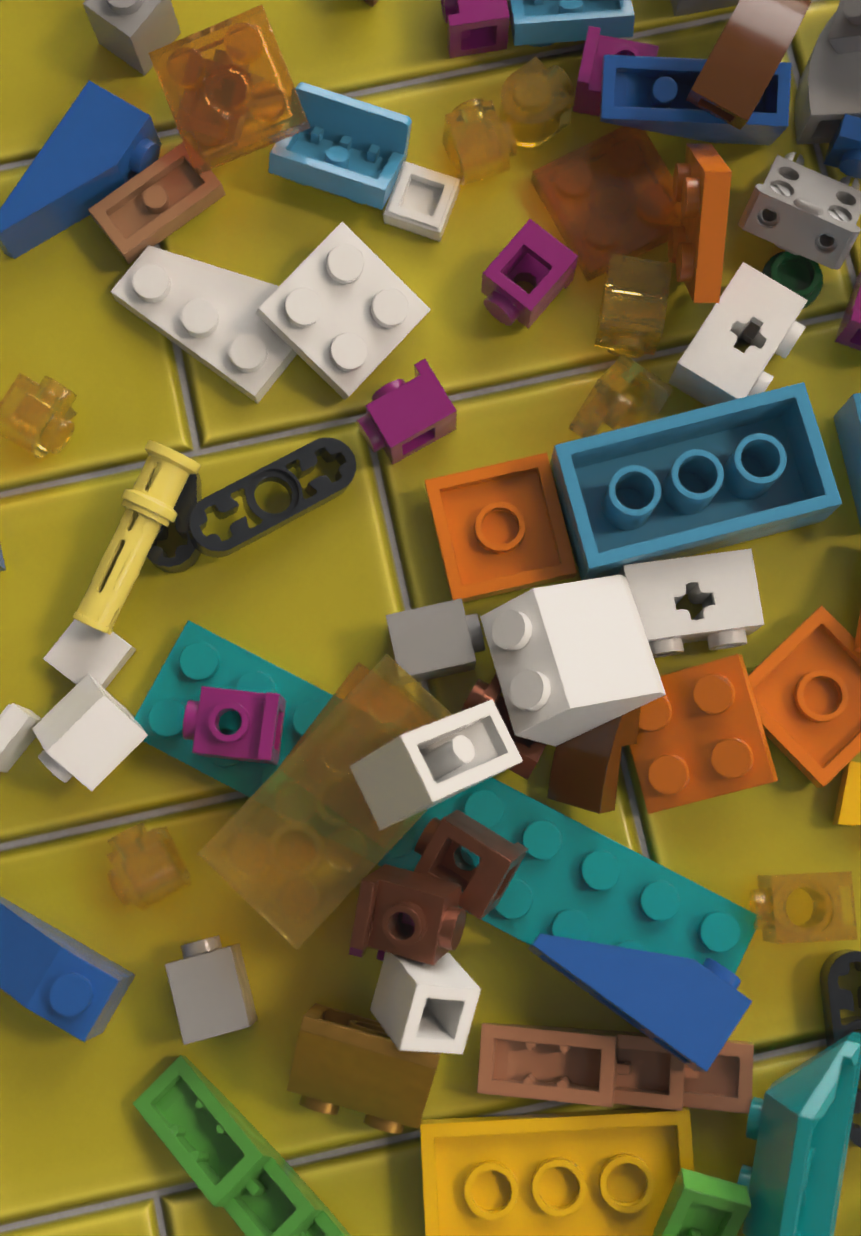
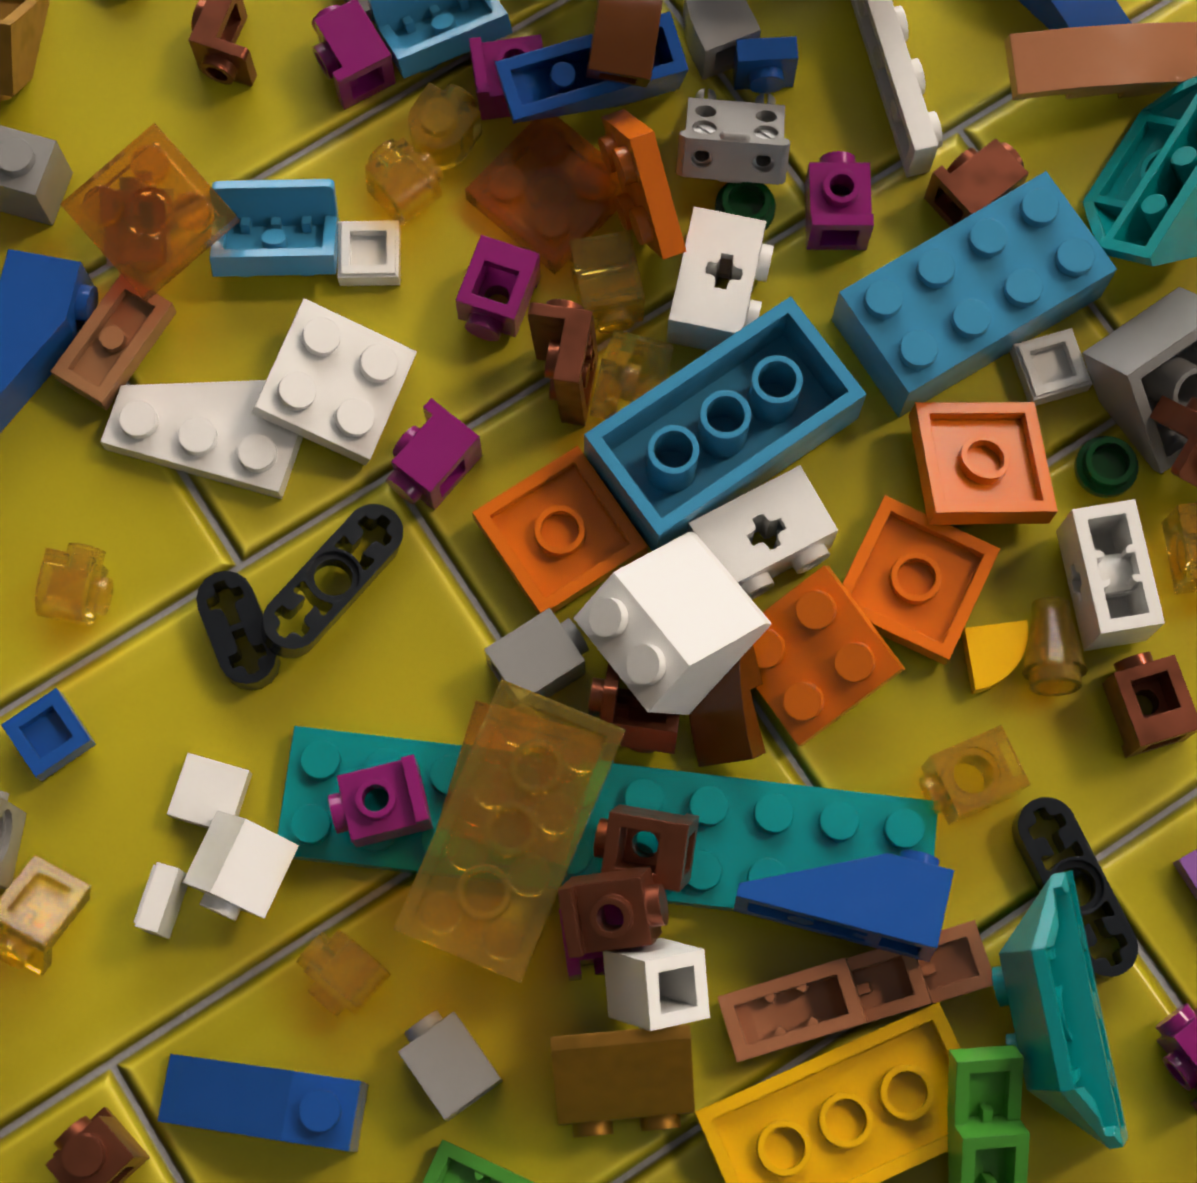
camera: 25 degrees left, 5 degrees down
light yellow pin [73,440,201,635] -> none
white slope [349,700,523,830] -> none
none -> copper bracket [527,299,599,426]

